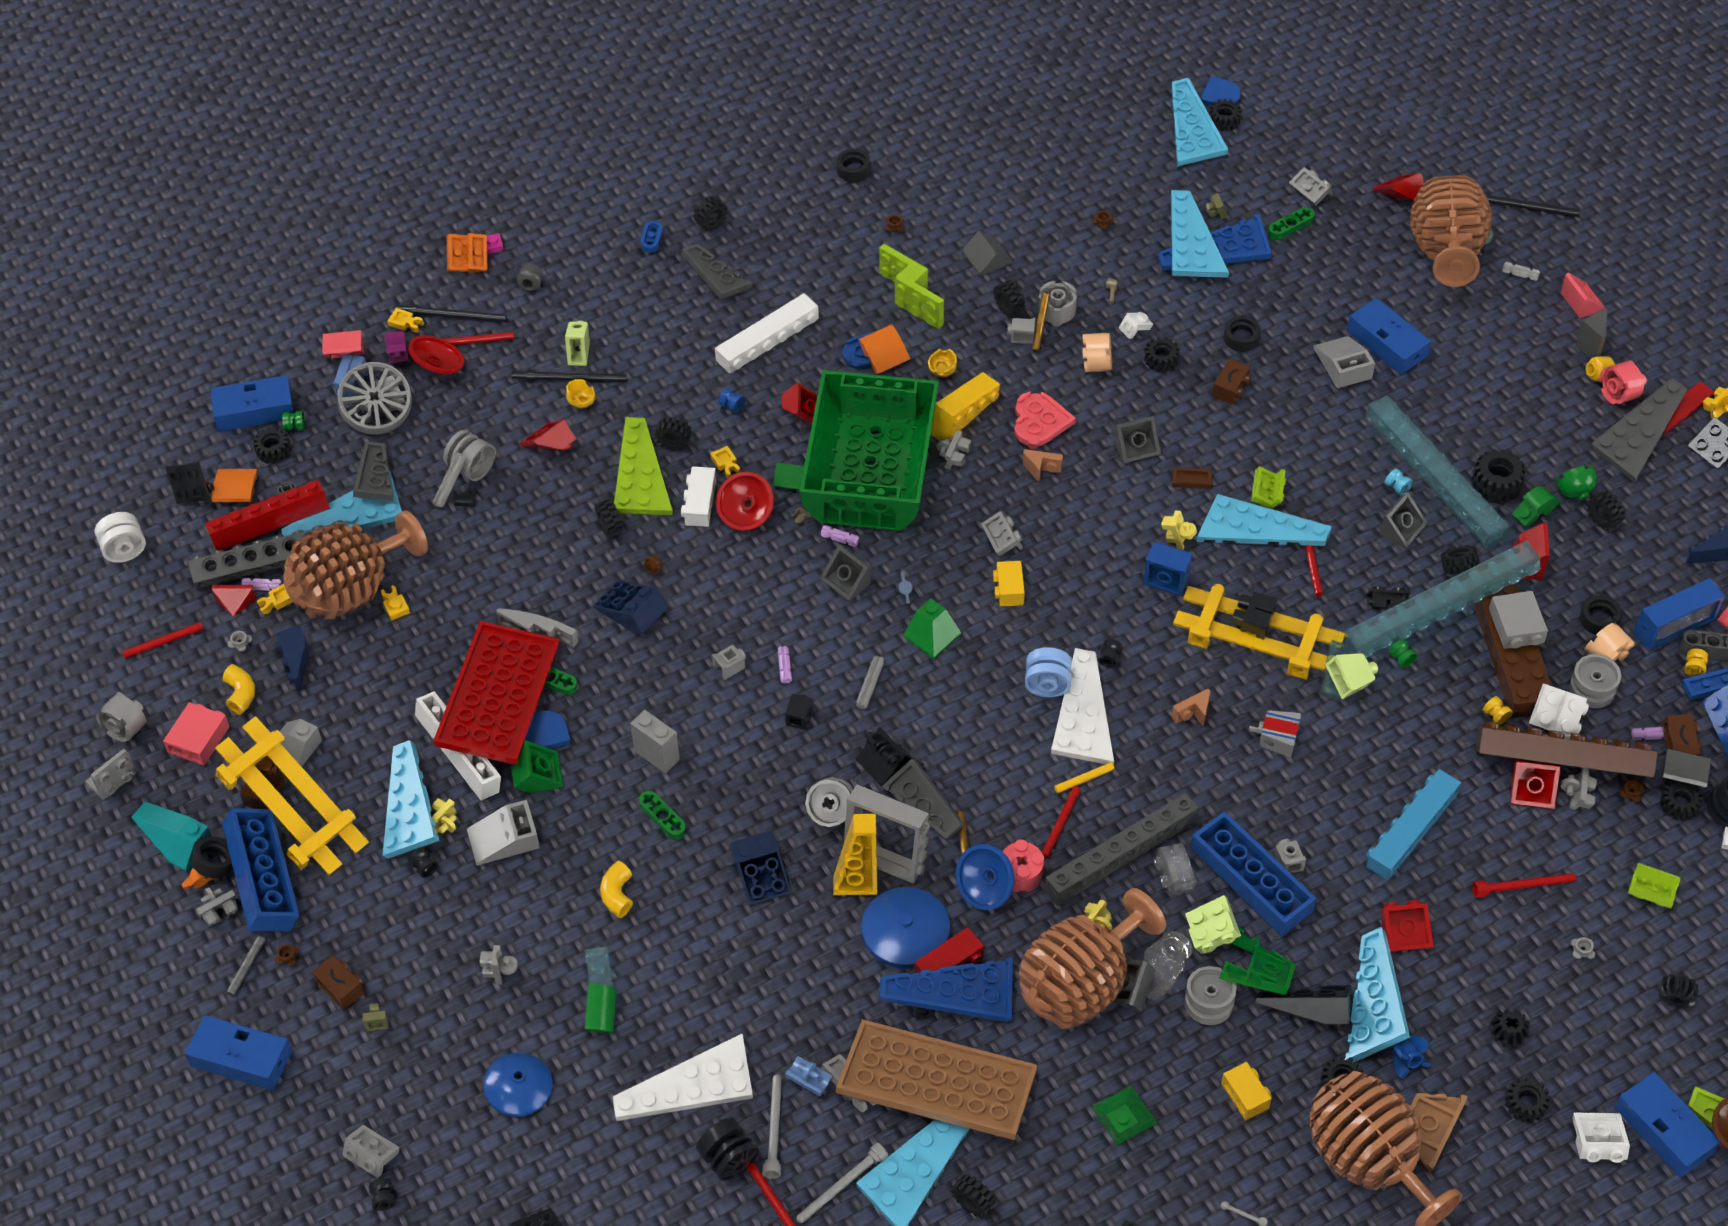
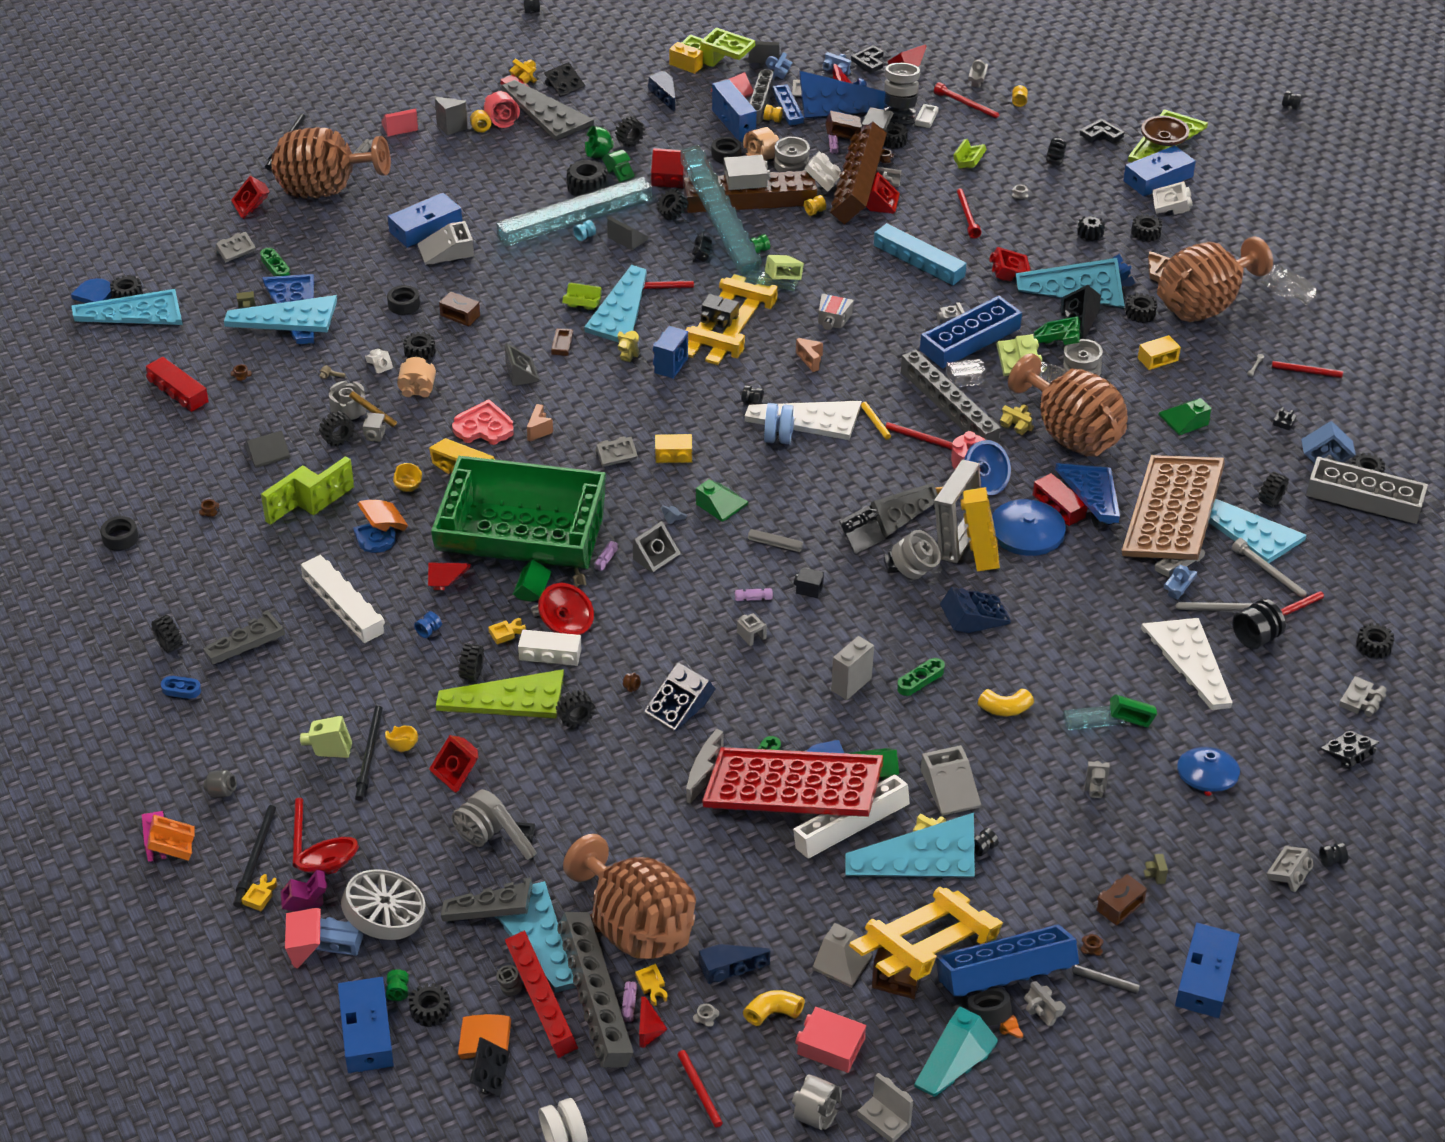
camera: 90 degrees left, 10 degrees down
none -> red brick [146,357,209,412]

